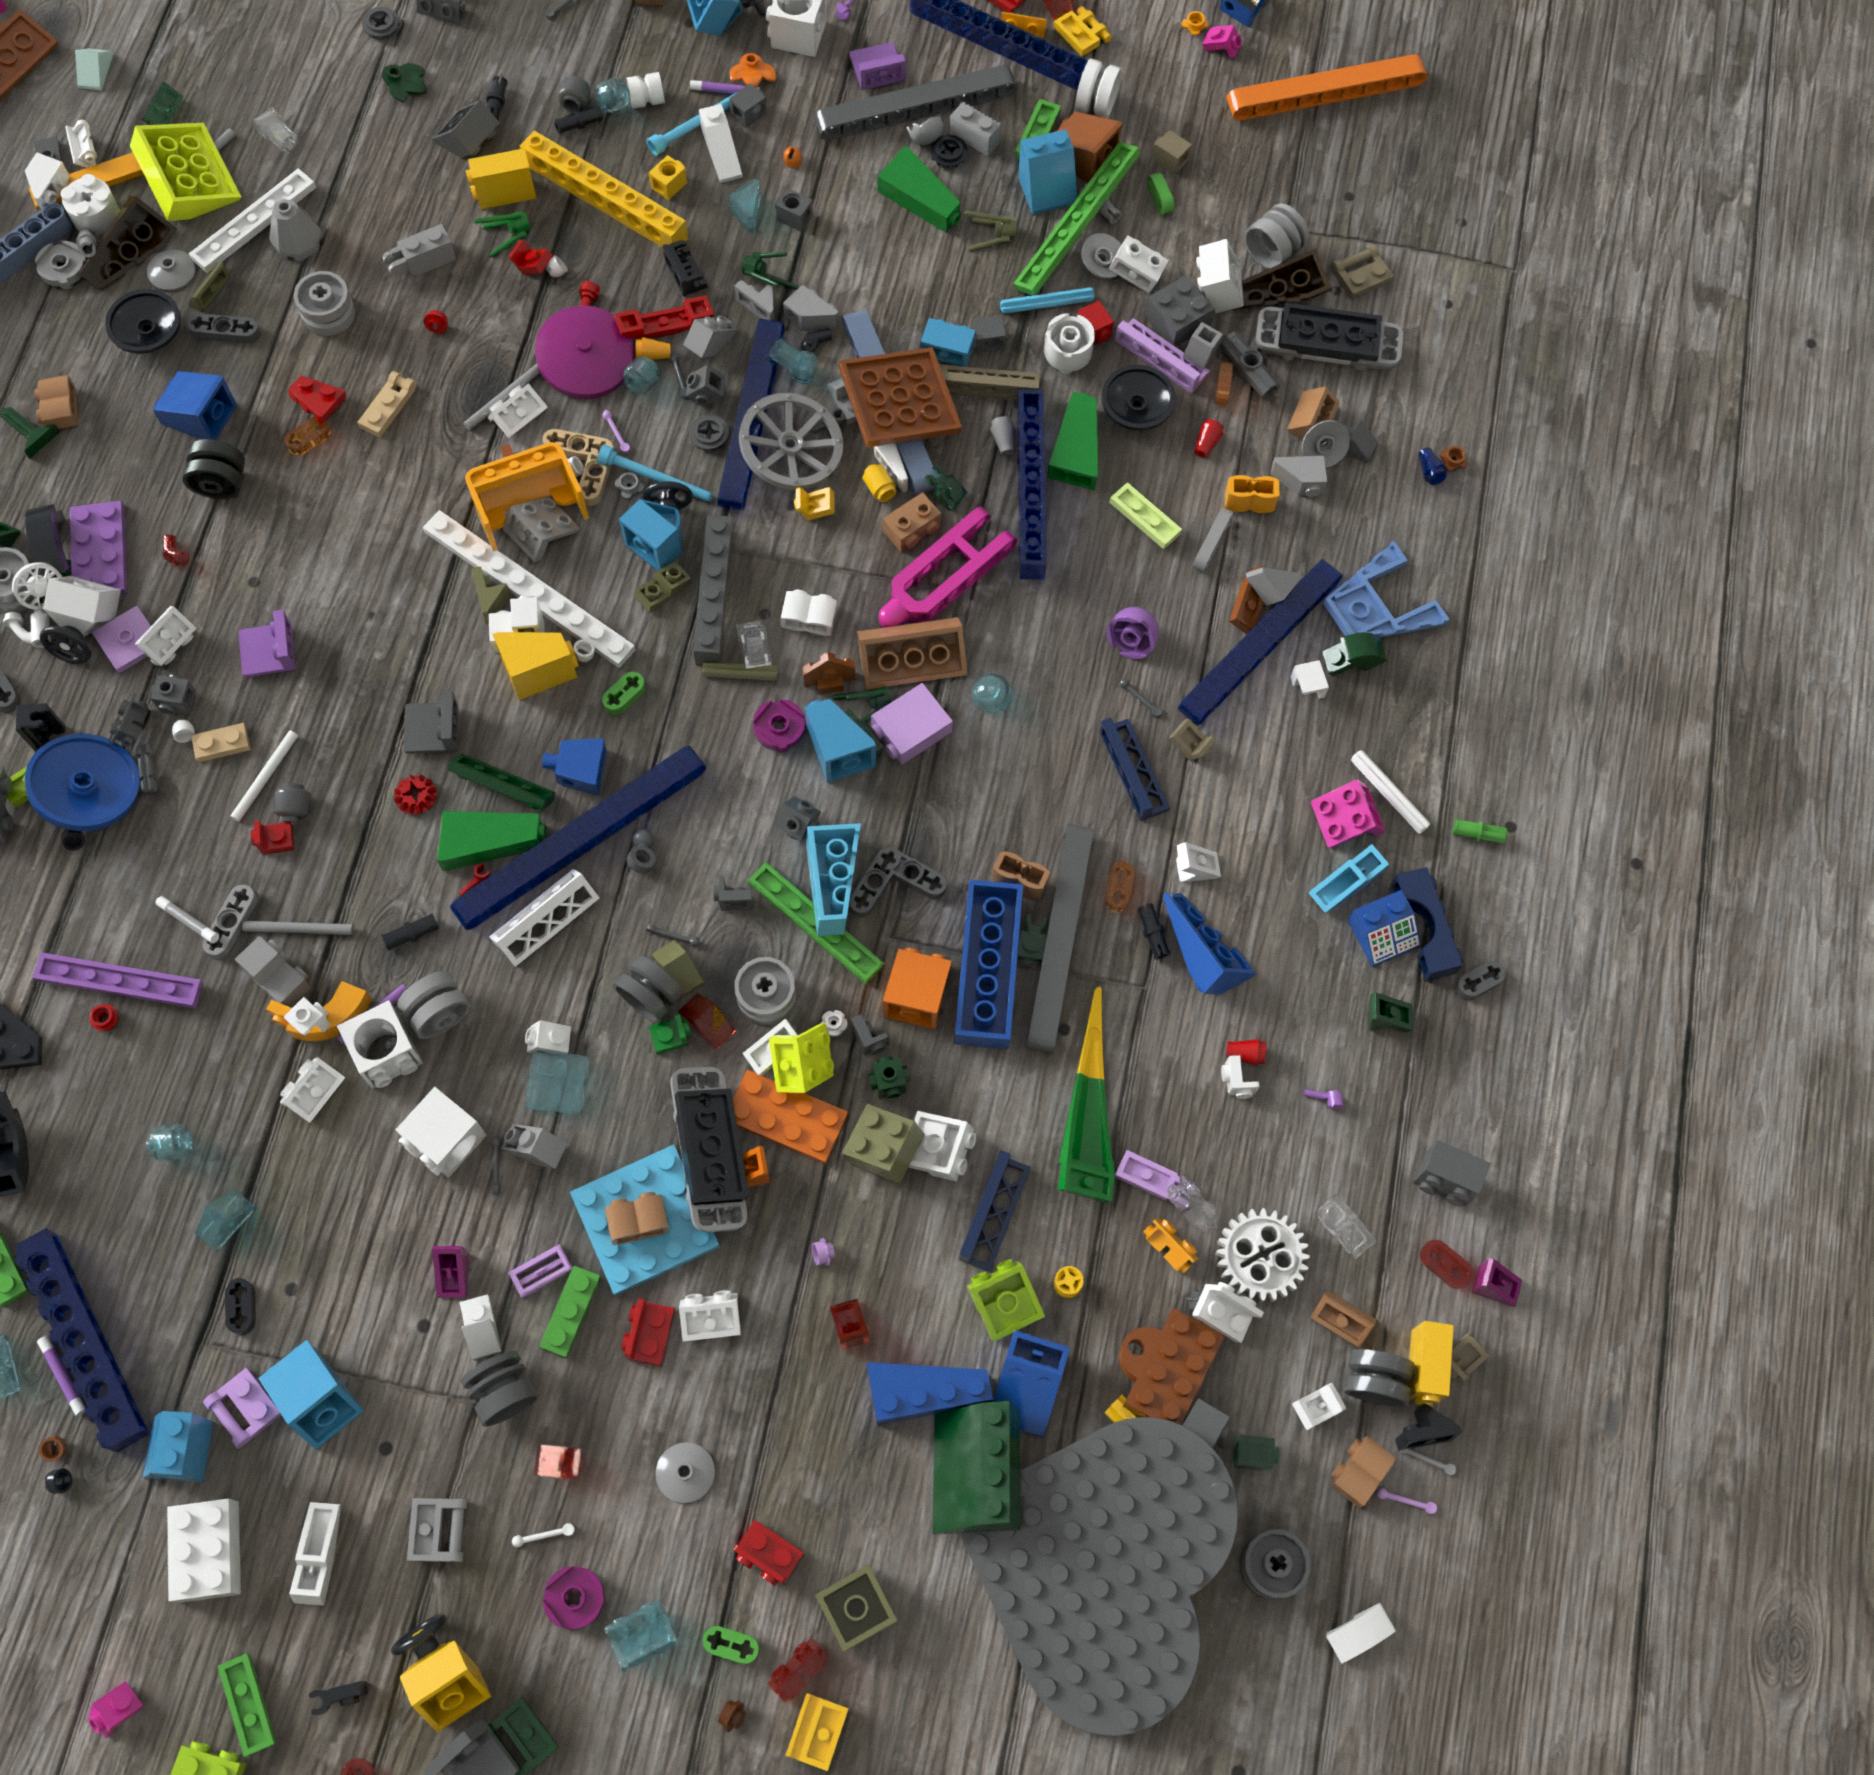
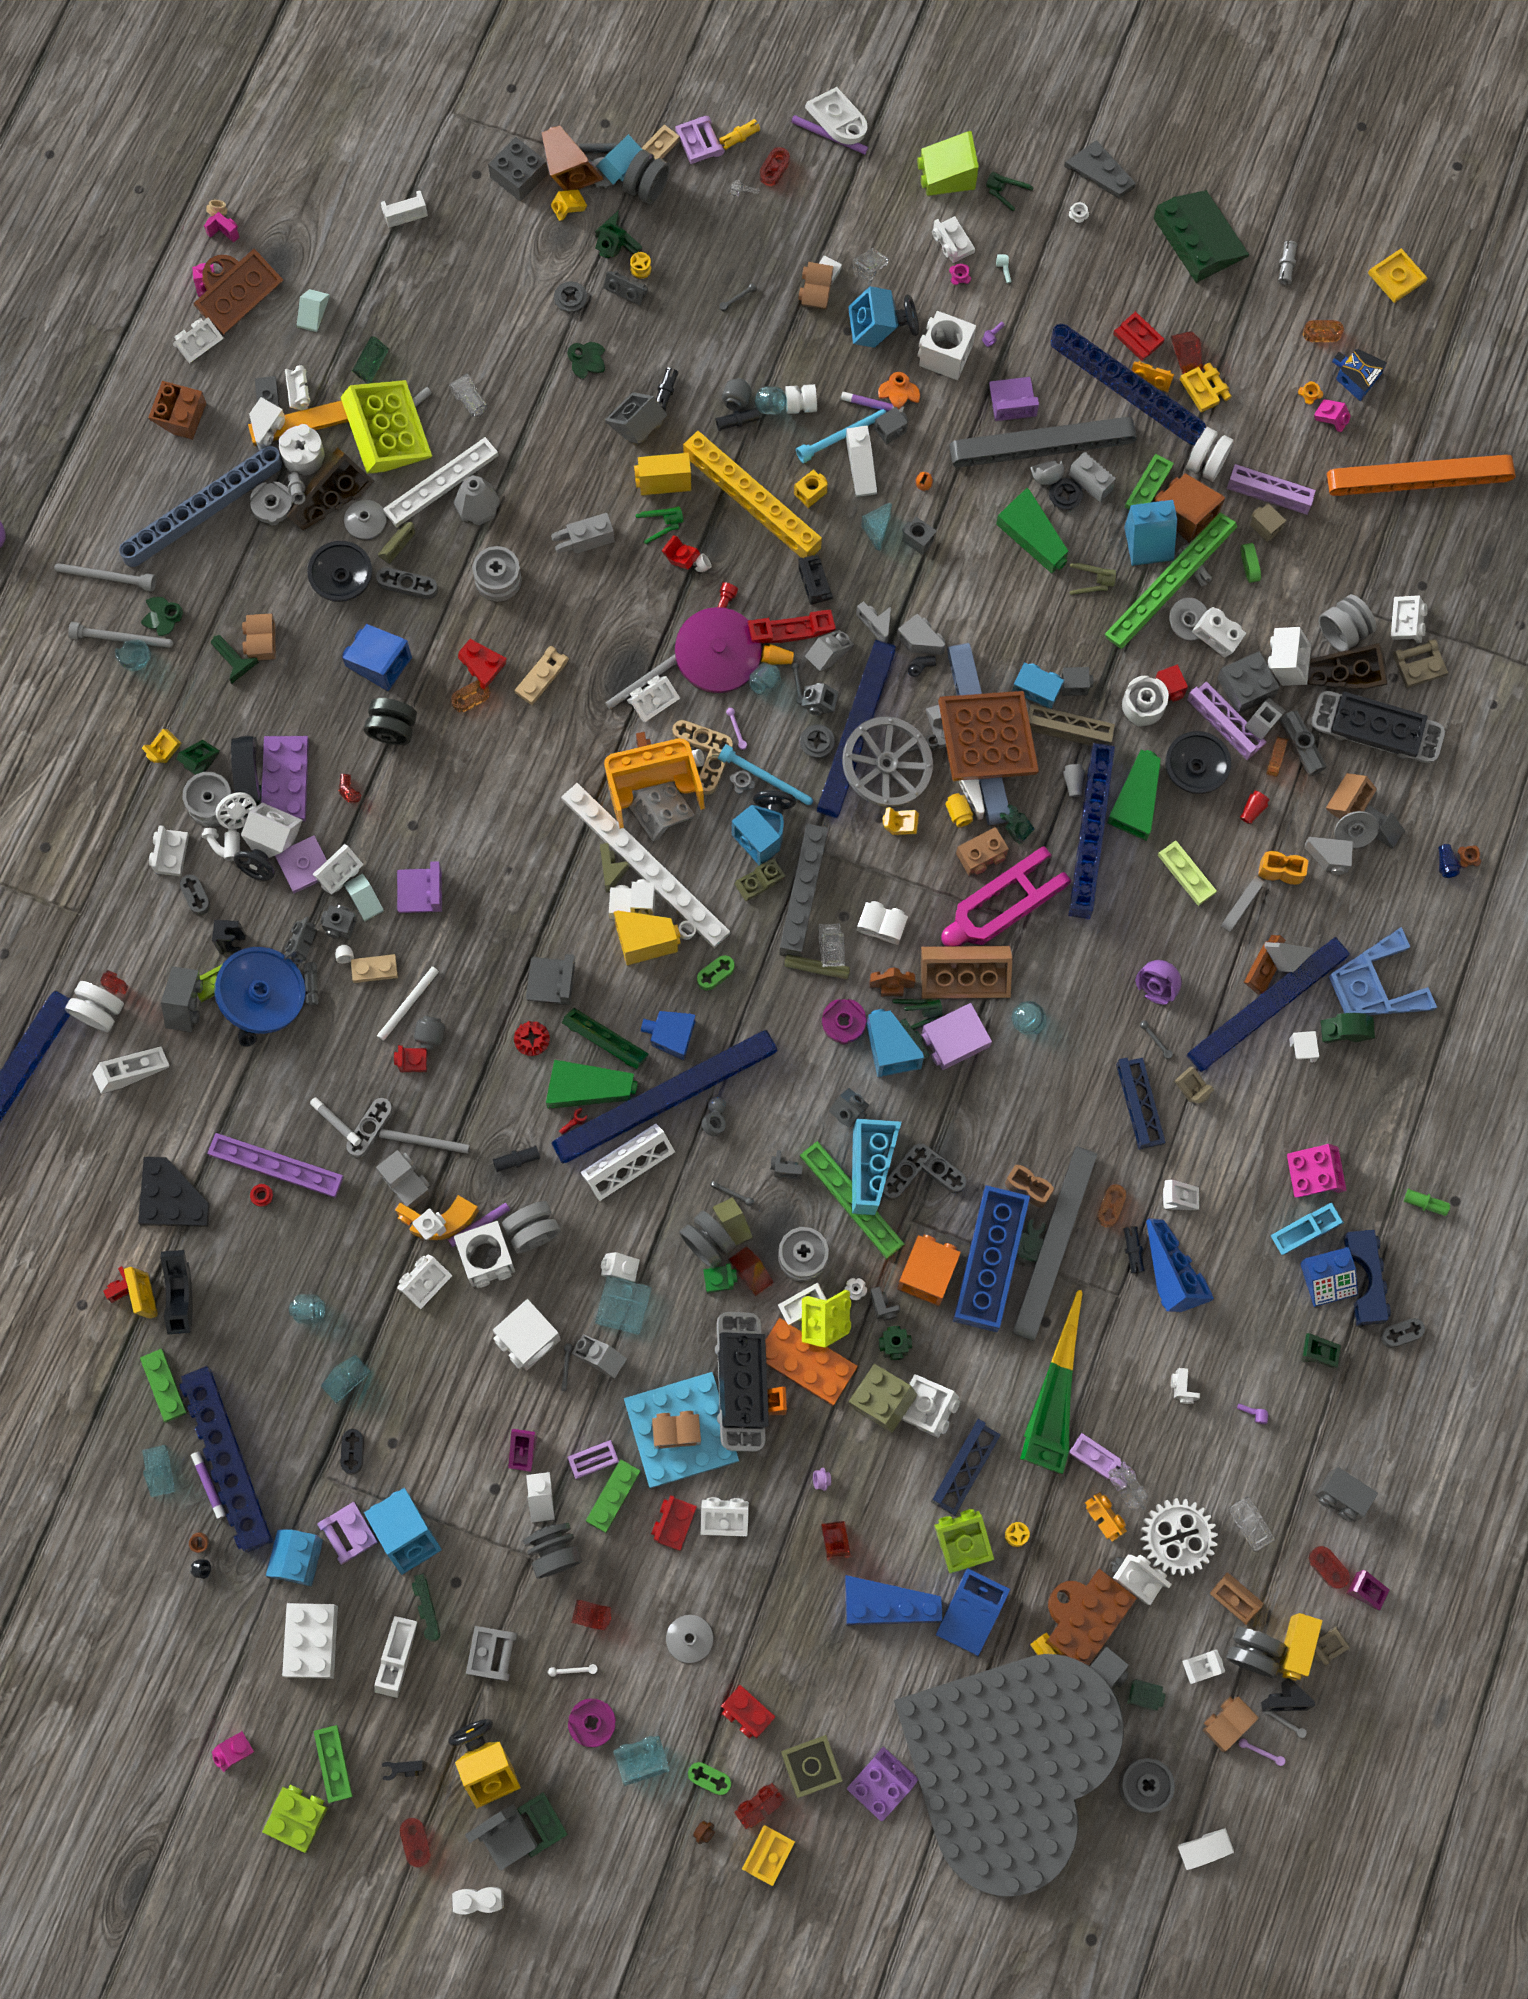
camera: 10 degrees right, 5 degrees up
red plate [423,310,448,334] -> none
dark green plant [742,251,800,290] -> none
clear light blue piece [769,338,818,384] -> none
dark green slope [933,1401,1020,1535] -> none
medium azure axle [1000,287,1094,314] -> none
red cone [1226,1039,1267,1066] -> none
white axle [1351,750,1430,834] -> none
none -> light aqua slope [343,873,384,921]
none -> clear green plate [412,1573,441,1642]
none -> medium lavender bracket [847,1746,918,1821]
none -> lavender fence [1227,464,1316,515]
none -> white bracket [1391,596,1427,643]

